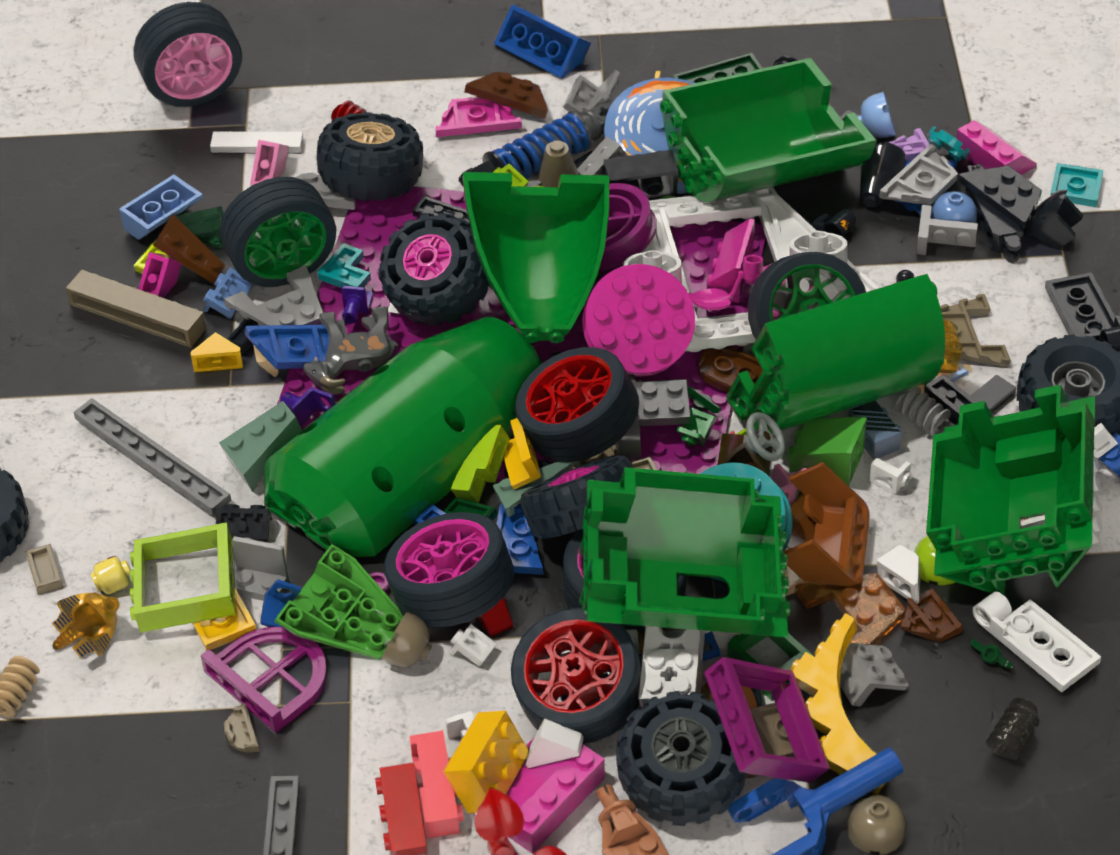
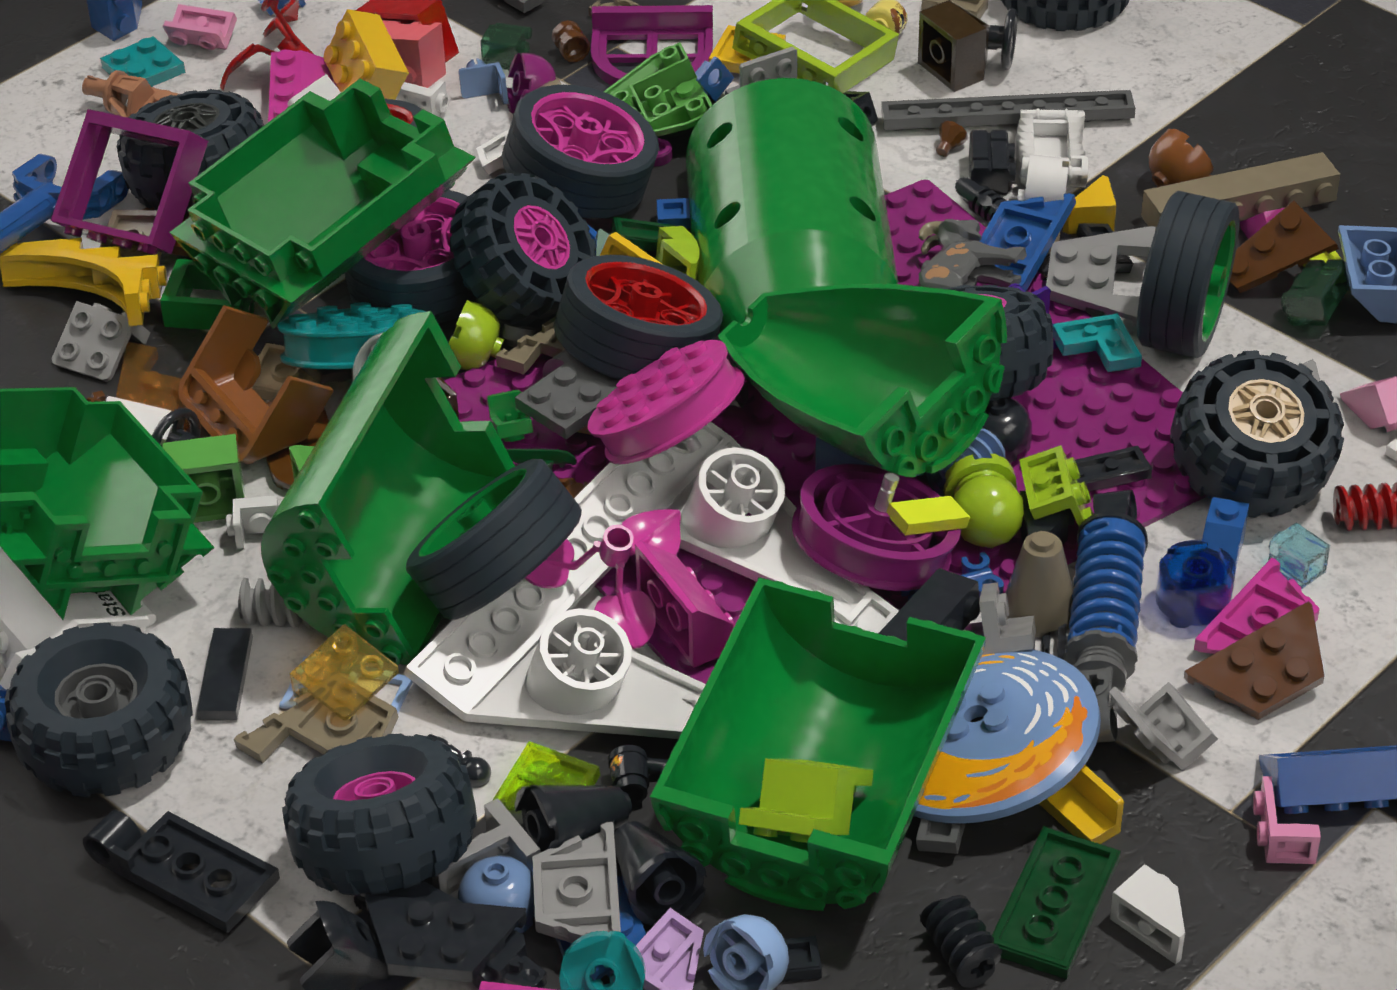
camera: 135 degrees right, 5 degrees down
sand green wedge [219,401,302,491] -> none
dark purple bracket [280,387,336,426] -> none
black plate [924,374,996,421] -> none
none -> bright green piece [152,408,245,523]
none -> black wheel [282,733,477,895]
none -> medium blue bracket [458,58,508,104]
none -> clear green brick [480,23,532,70]
none -> clear neon green wing [493,741,601,810]
none -> magenta cylinder [507,53,560,113]
none -> black cone [515,785,632,852]
none -> reddish brown wheel [552,20,590,62]
none -> lime bracket [739,758,874,843]
none -> dark brown piece [918,0,1018,92]
none -> reddish brown rock [936,121,968,157]
none -> black hinge [955,177,1007,223]
none -> black brick [969,130,1016,195]
none -> white piece [1015,108,1088,187]
none -> white brick [1018,154,1070,202]
none -> white slope [1110,864,1185,964]
none -> dark orange cylinder [1148,129,1214,187]
none -> clear blue brick [1155,540,1236,628]
none -> blue slope [1195,497,1249,585]
none -> bright pink bracket [1253,776,1321,864]
none -> clear light blue brick [1268,522,1331,589]

